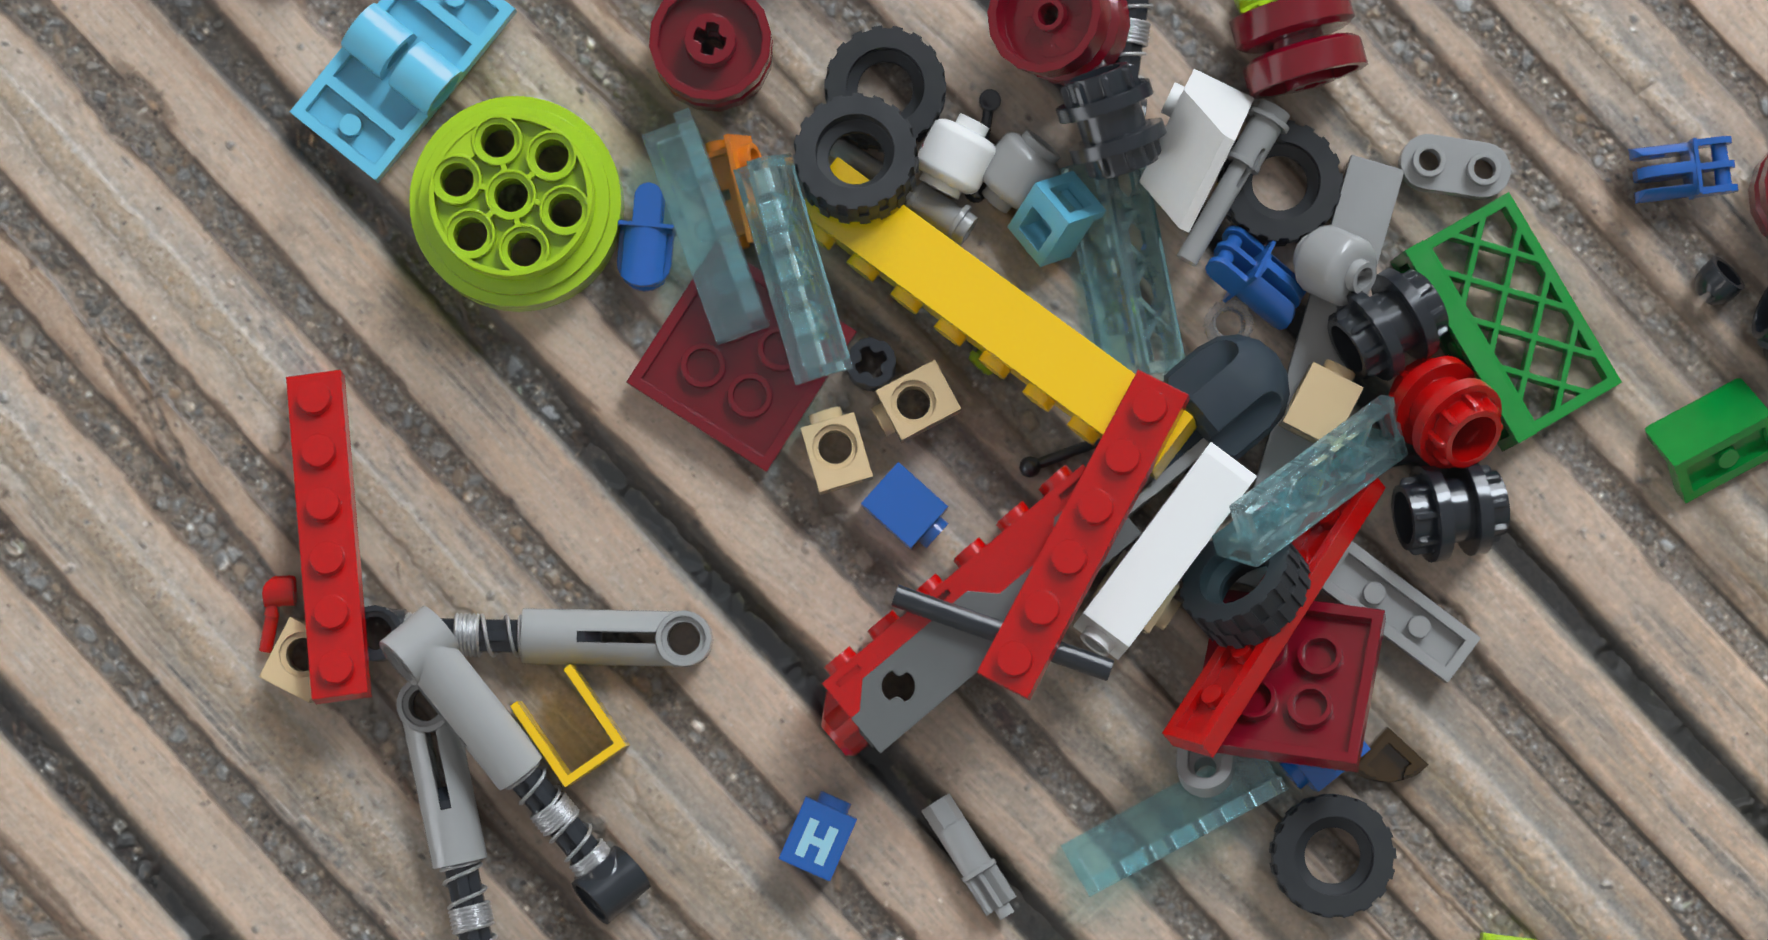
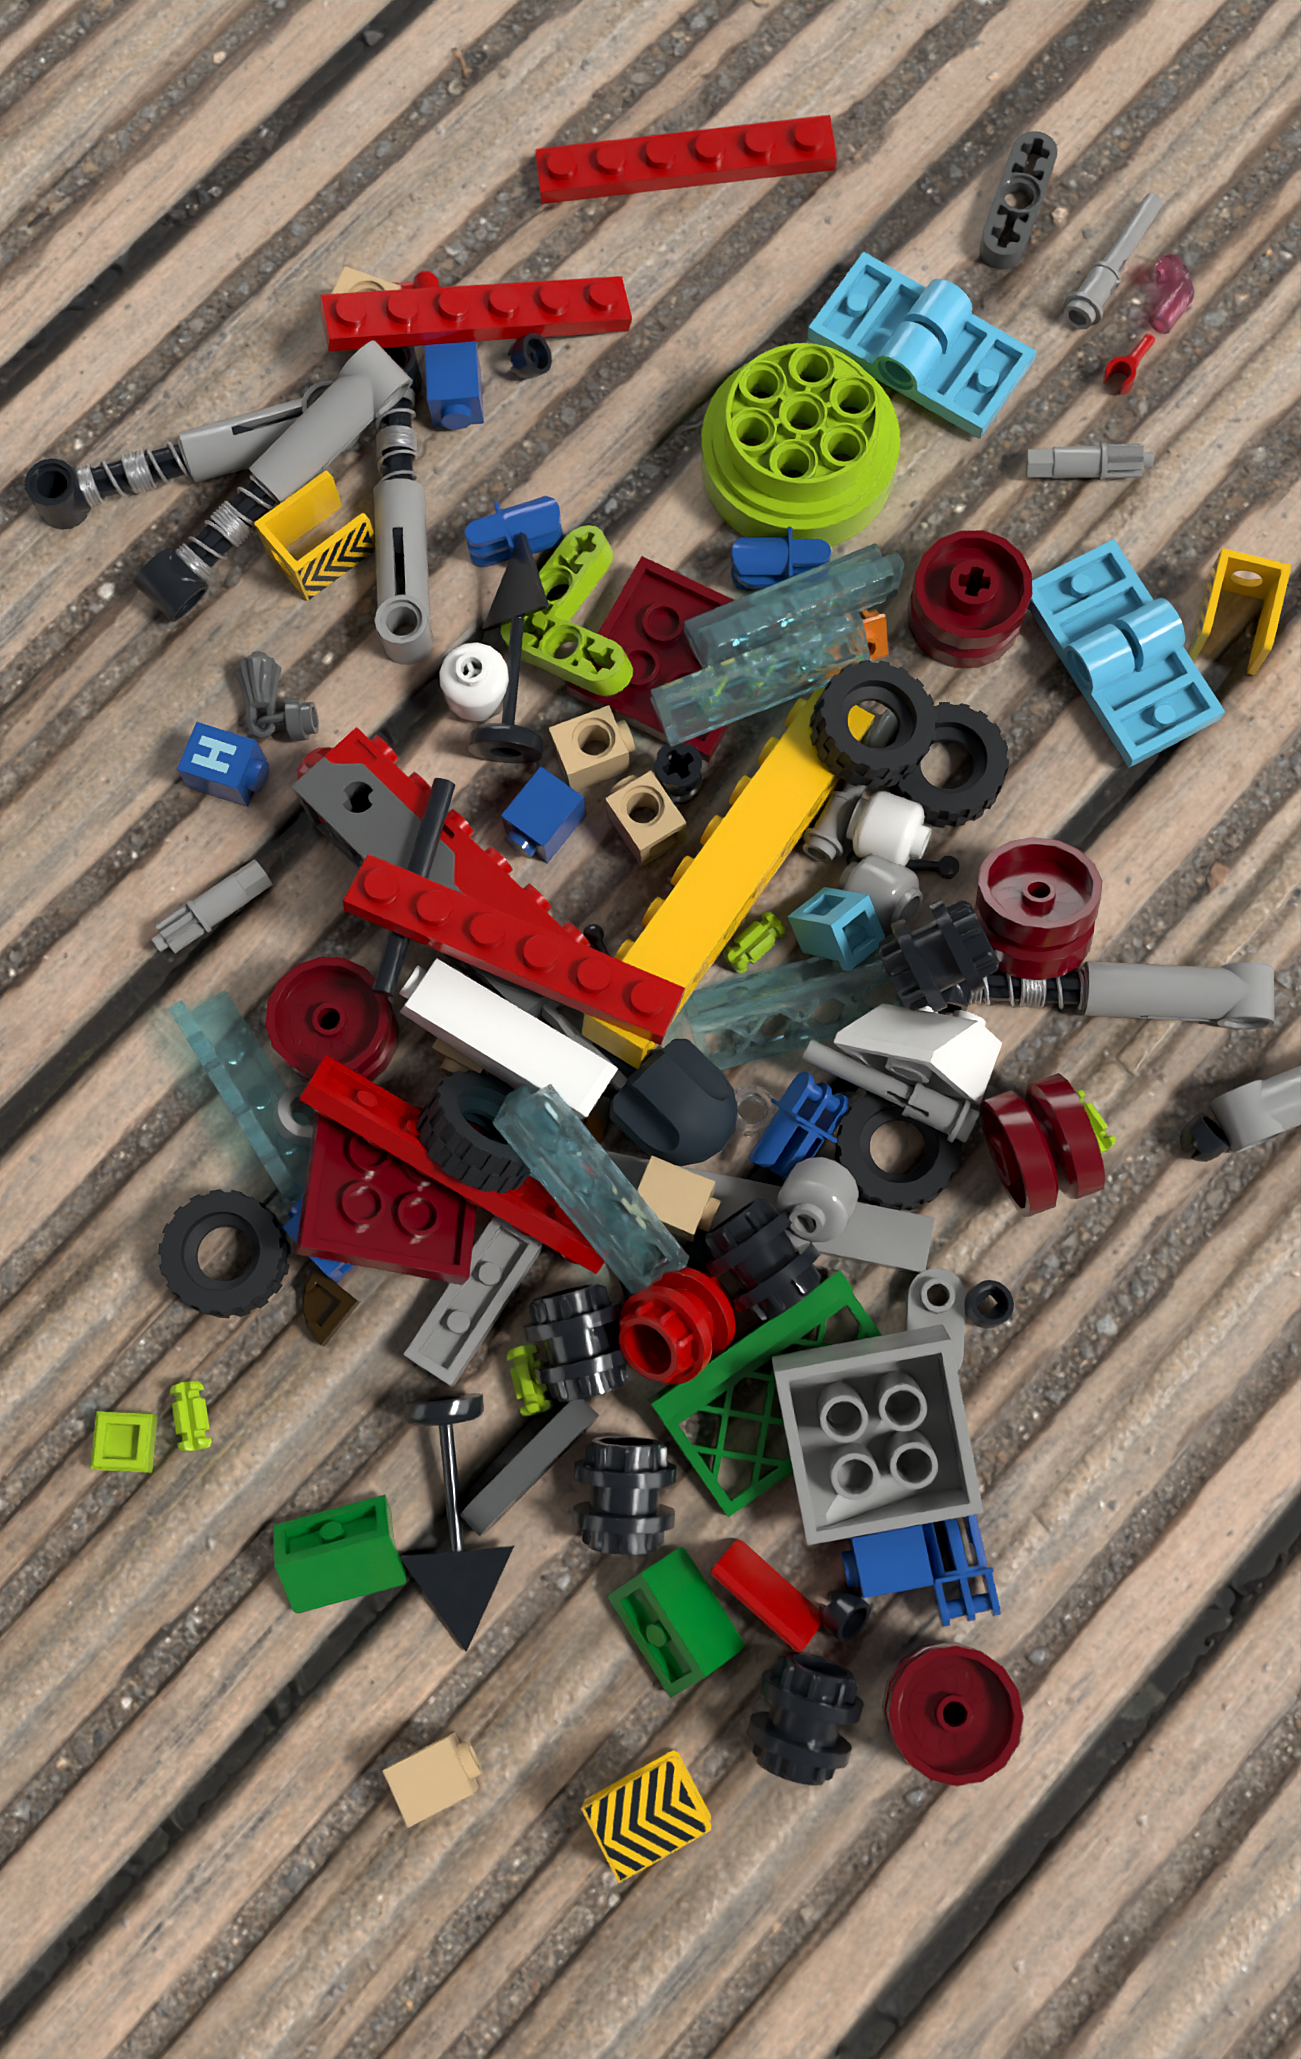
camera: 90 degrees right, 10 degrees down
none -> lime piece [170,1381,212,1453]
none -> dark grey piece [236,651,319,742]
none -> dark red wheel [265,957,399,1084]
none -> green panel [273,1494,406,1614]
none -> black piece [400,1393,515,1652]
none -> blue brick [425,341,484,430]
none -> white head [439,643,509,722]
none -> dark grey beam [460,1399,600,1537]
none -> blue arm [465,496,563,568]
none -> black piece [468,532,549,763]
none -> lime beam [501,525,633,696]
none -> lime piece [506,1344,553,1416]
none -> black hinge [507,333,552,379]
none -> red plate [535,115,837,204]
none -> black piece [572,1436,677,1555]
none -> red slope [711,1539,822,1652]
none -> lime piece [723,911,786,974]
none -> light grey slope [771,1324,984,1545]
none -> blue brick [840,1525,934,1598]
none -> black hinge [964,1280,1014,1329]

